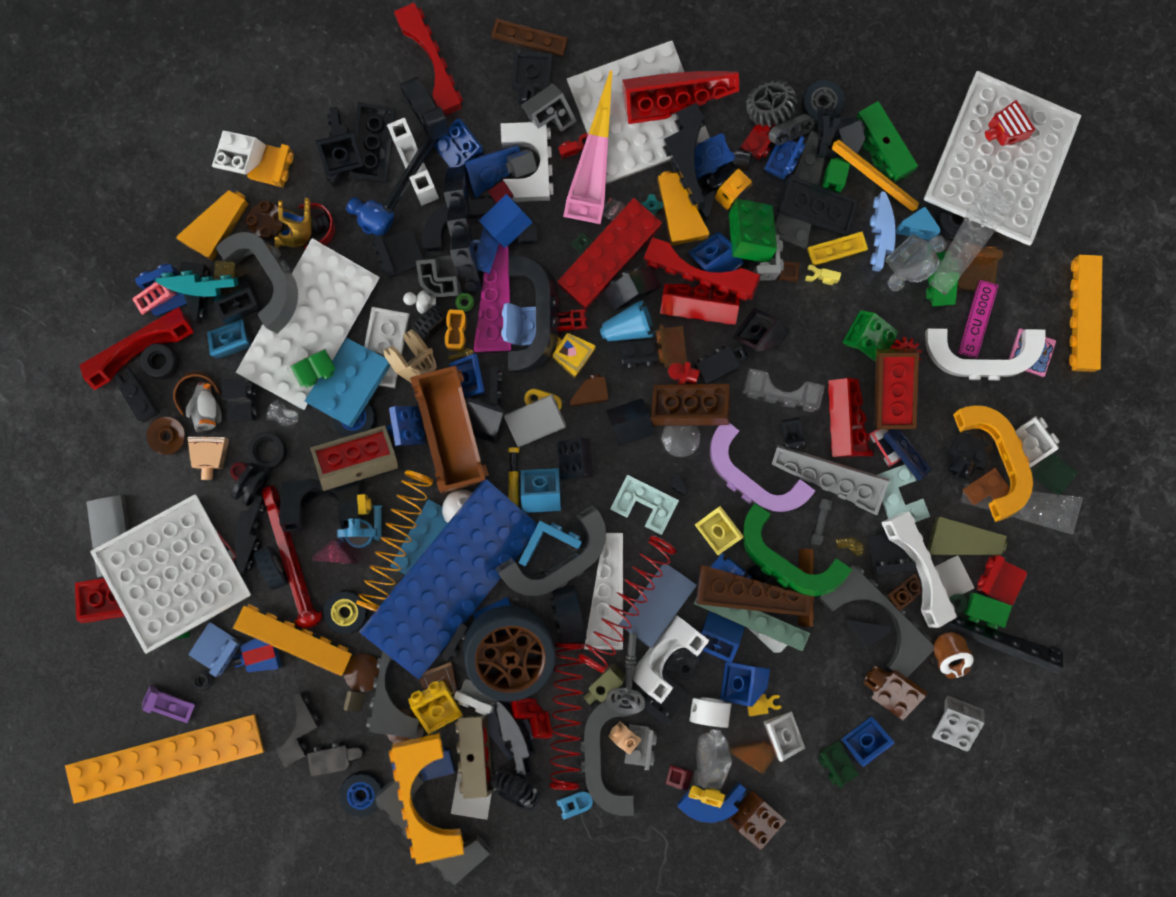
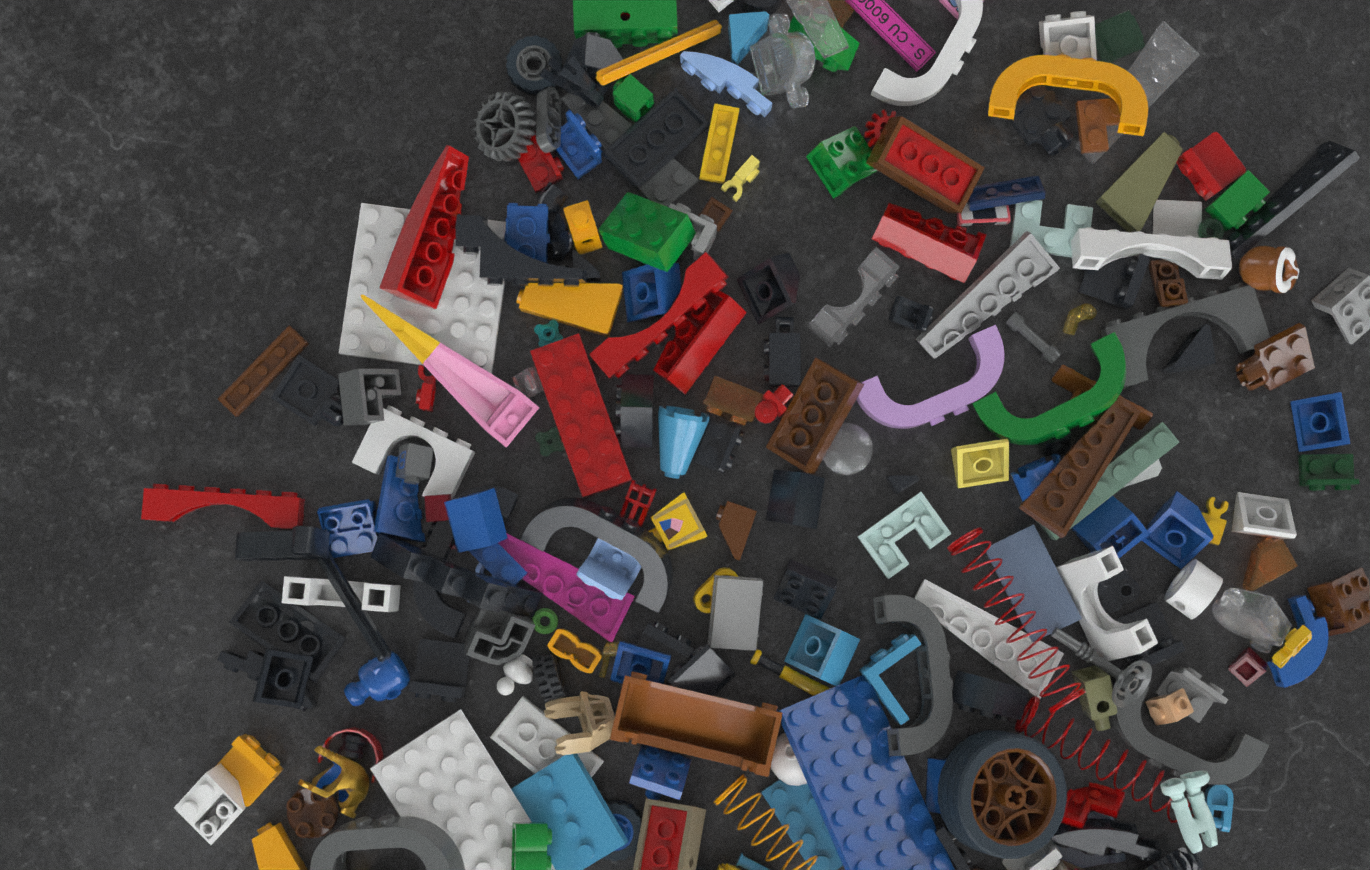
camera: 60 degrees left, 0 degrees up
none -> light aqua piece [1160,771,1218,854]

